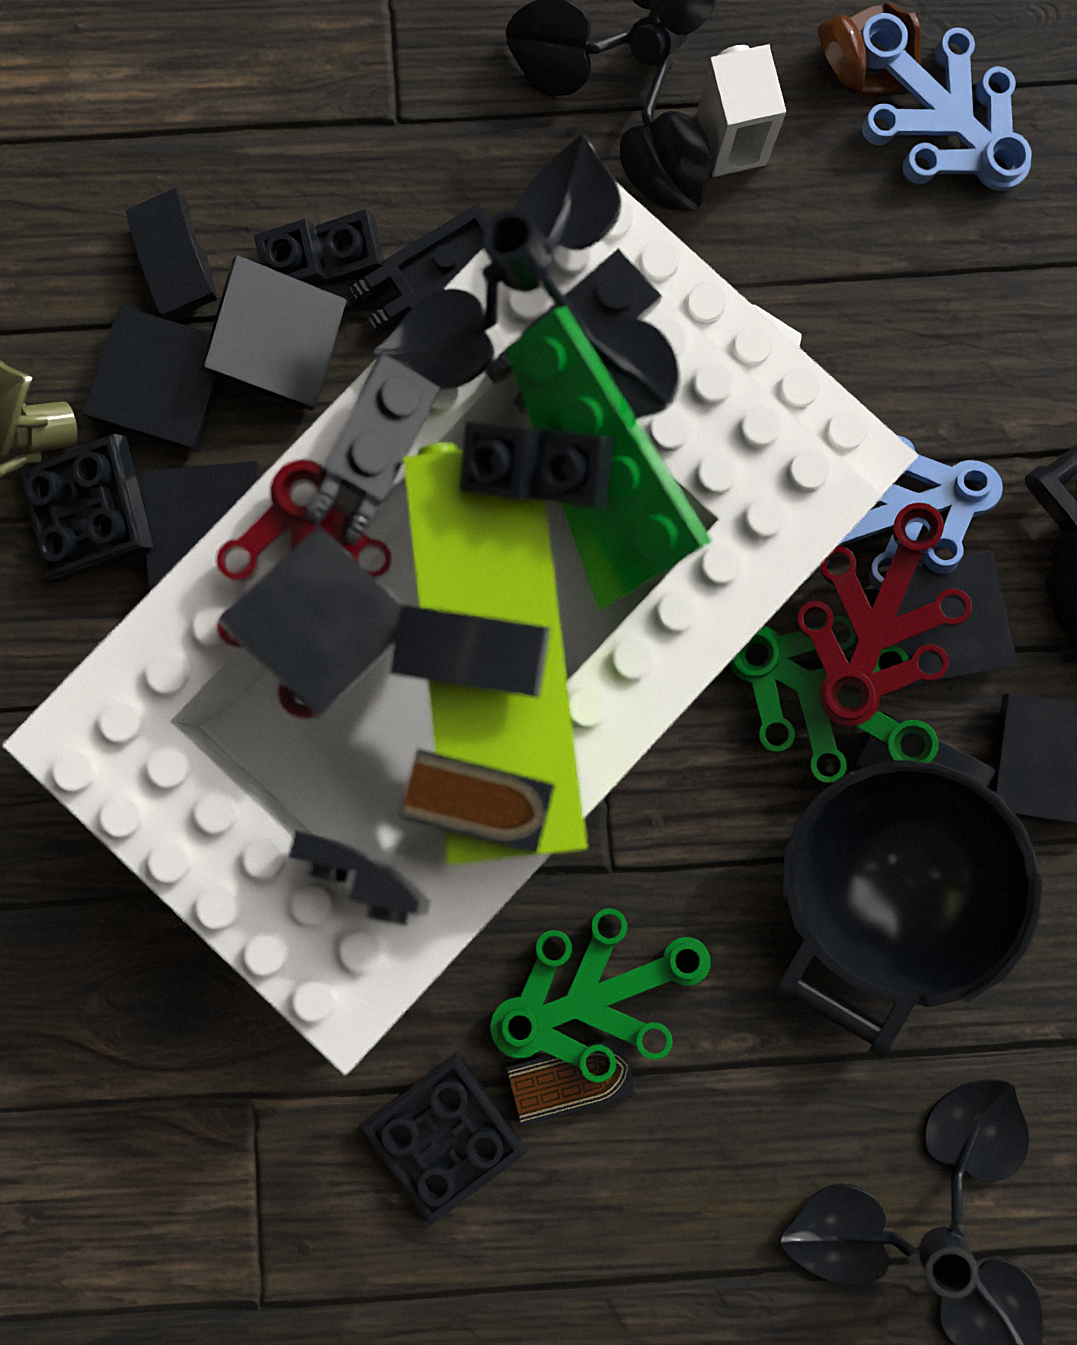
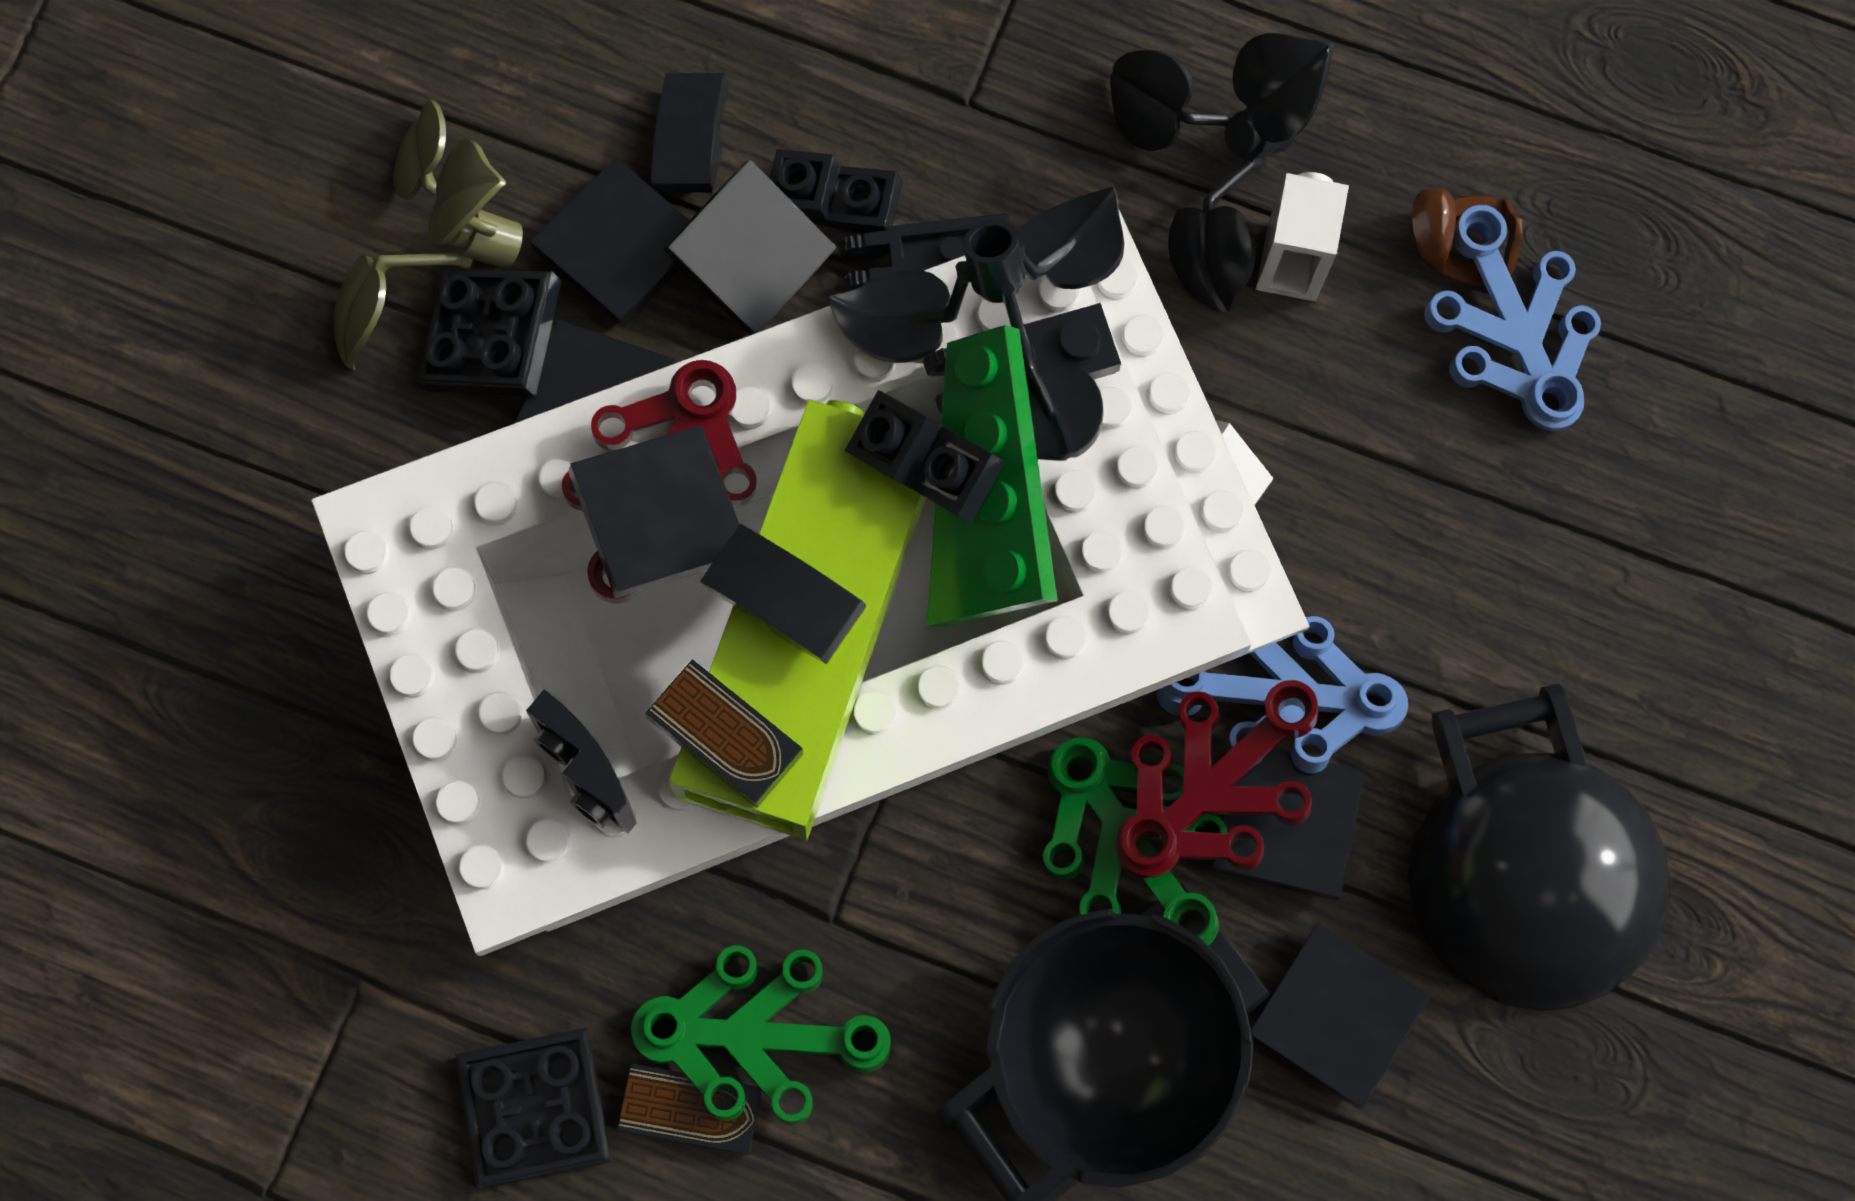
camera: 25 degrees right, 10 degrees down
black hinge [302,353,440,546] -> none

